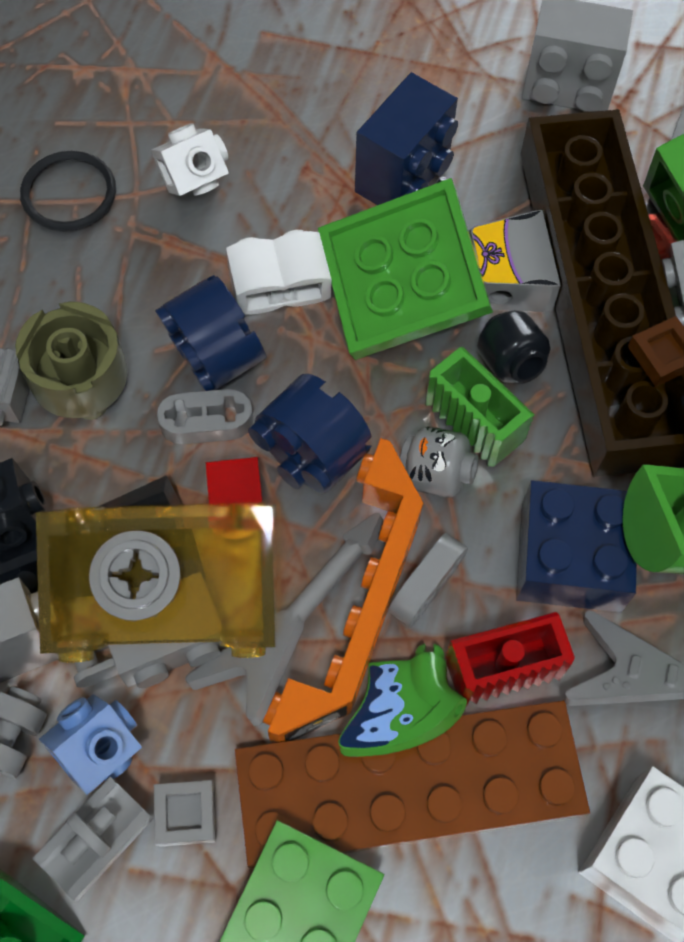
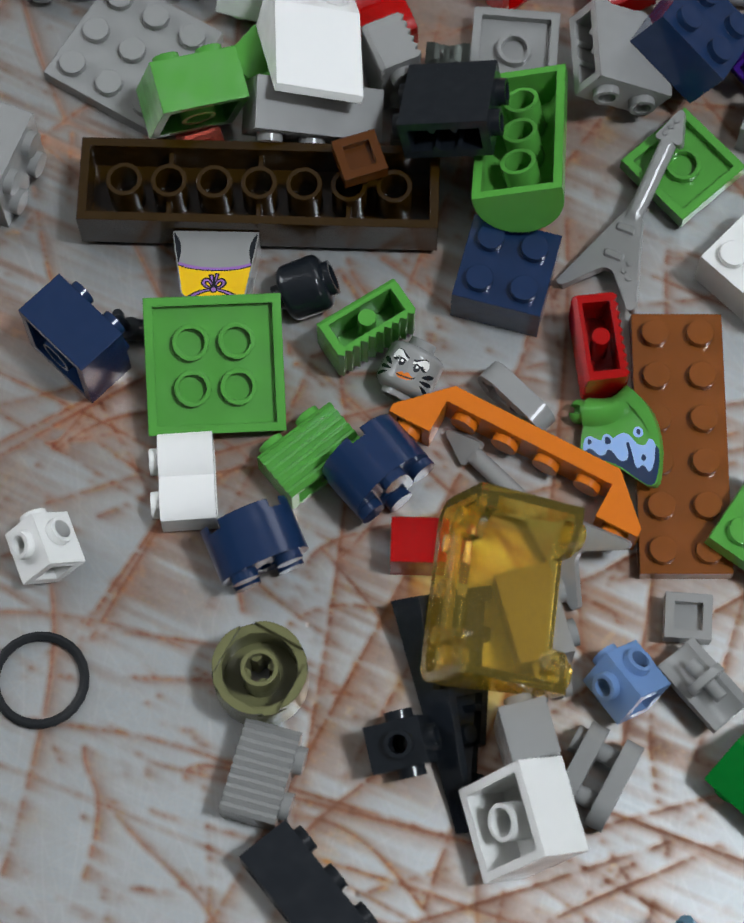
camera: 80 degrees left, 5 degrees up
light grey gear [89,531,181,622] -> none
light grey beam [157,389,253,444] -> none
none -> bright green brick [257,402,360,509]

